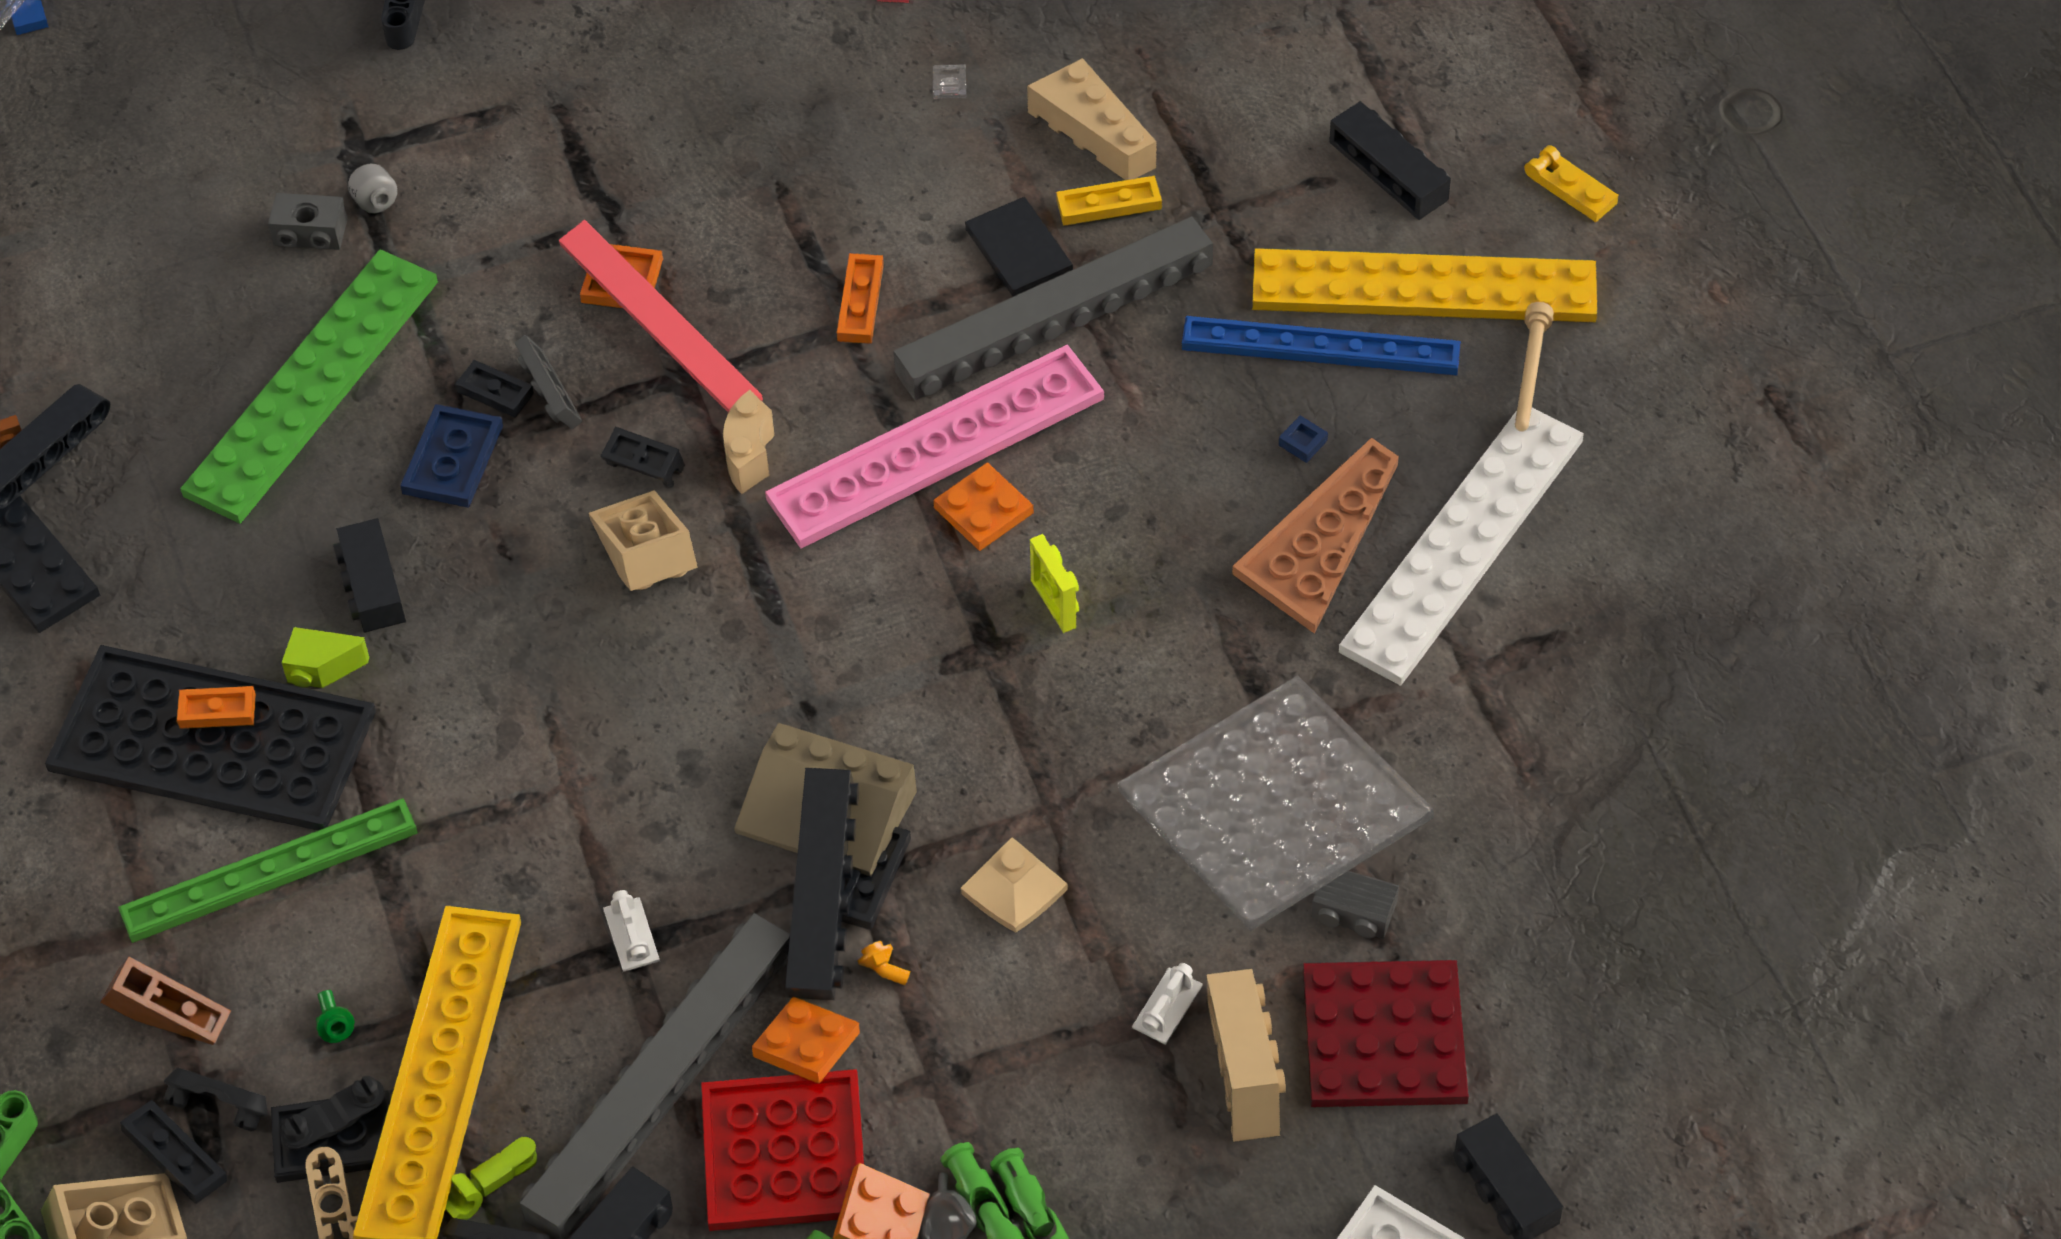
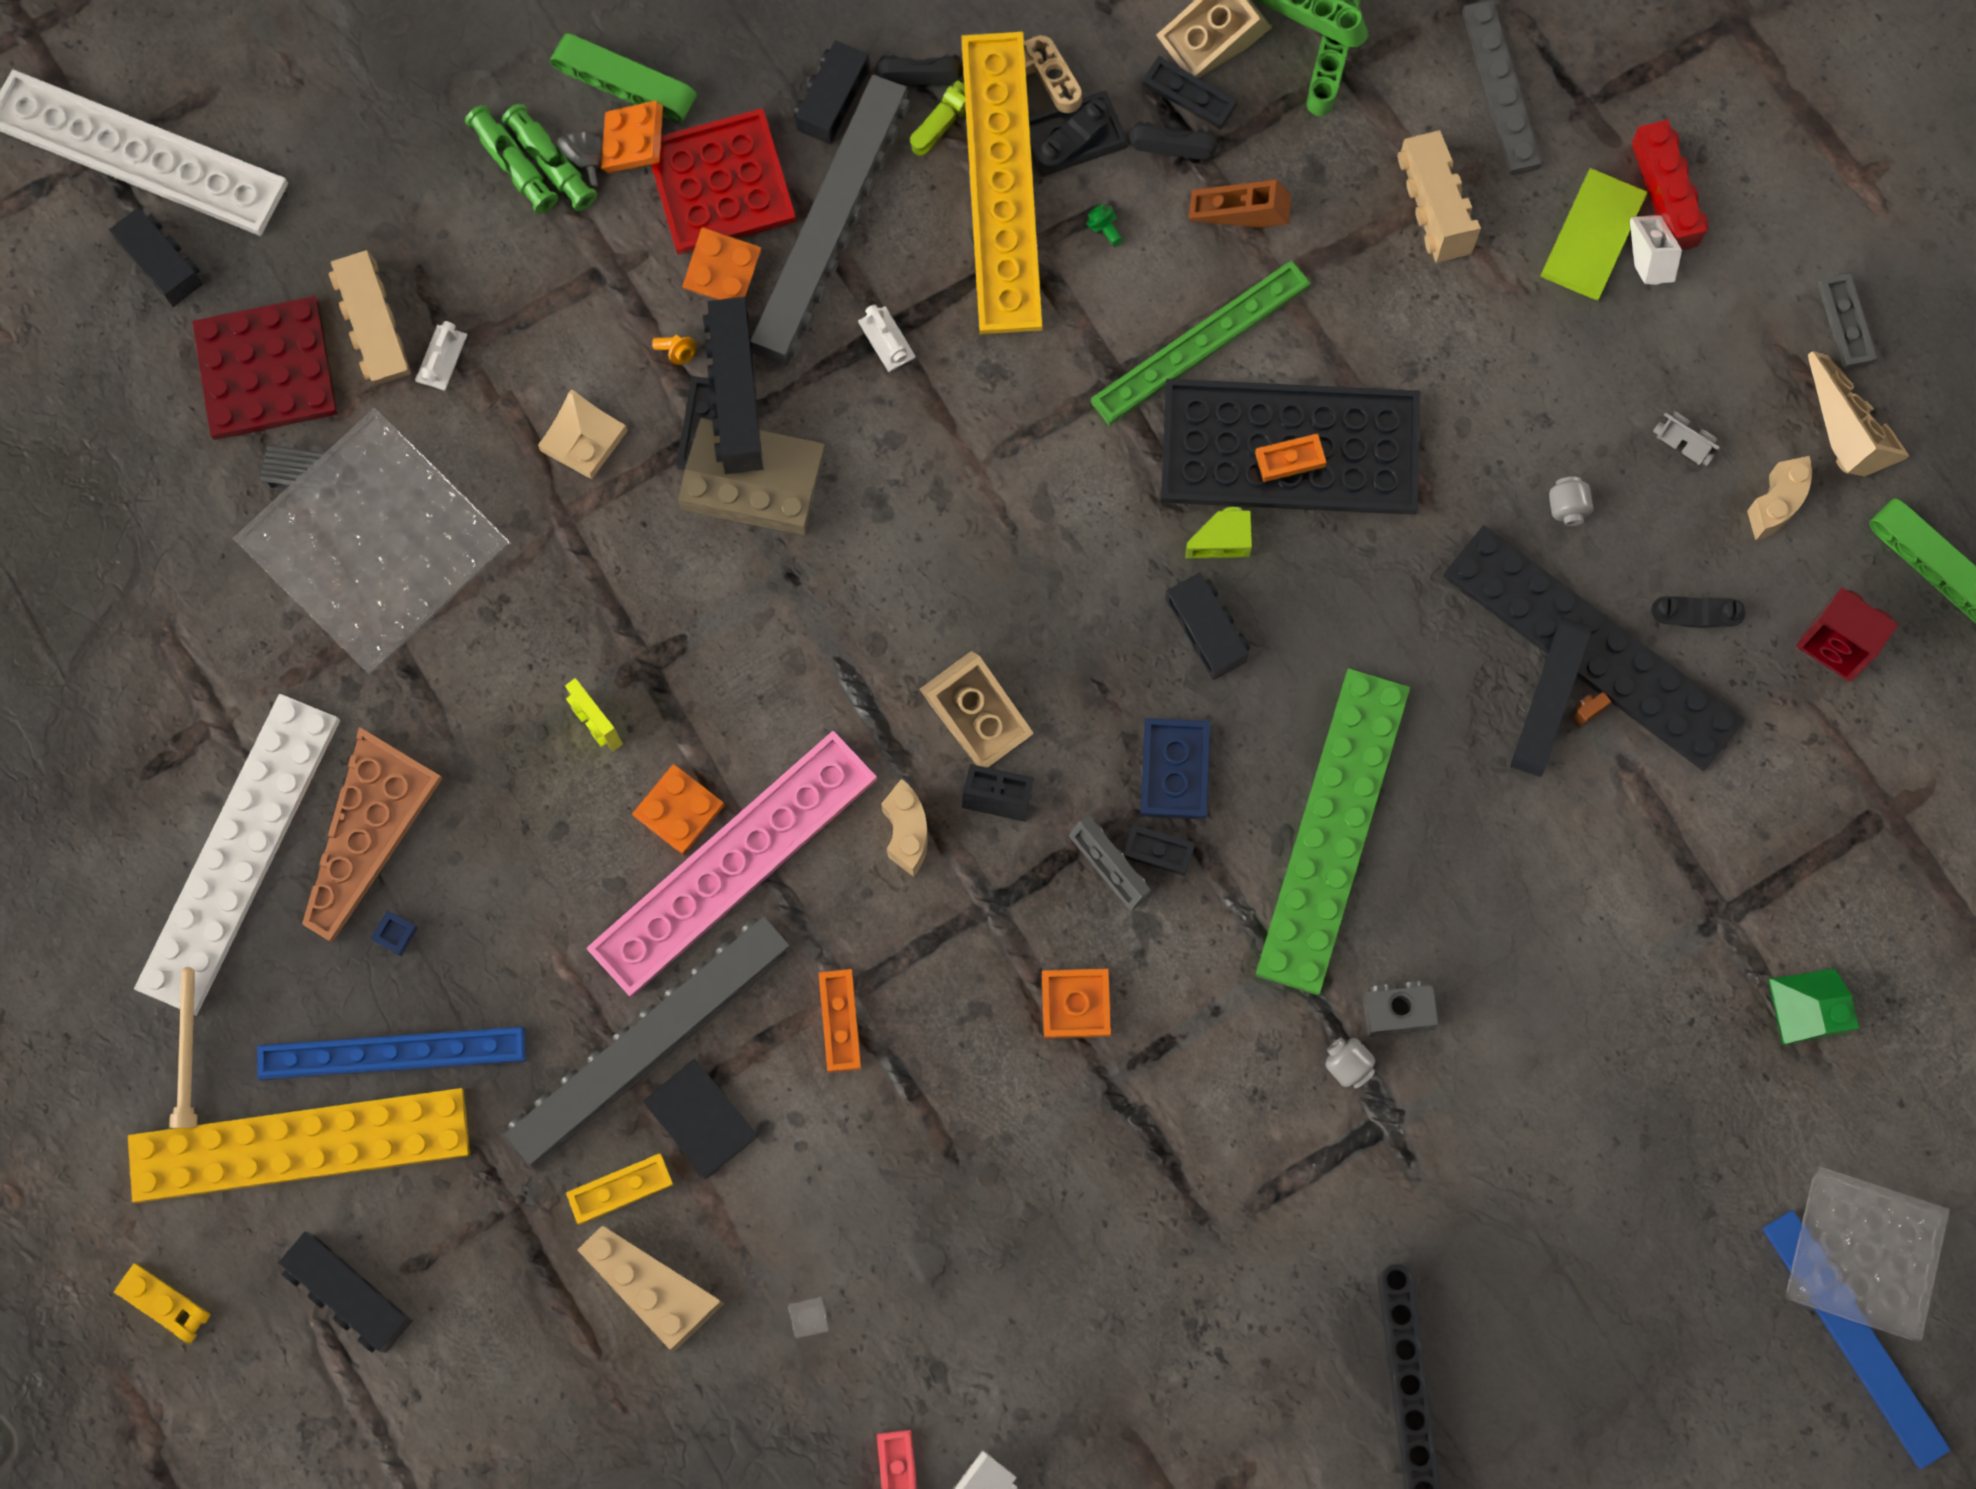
camera: 170 degrees right, 20 degrees up
coral tile [559,220,763,413] -> none

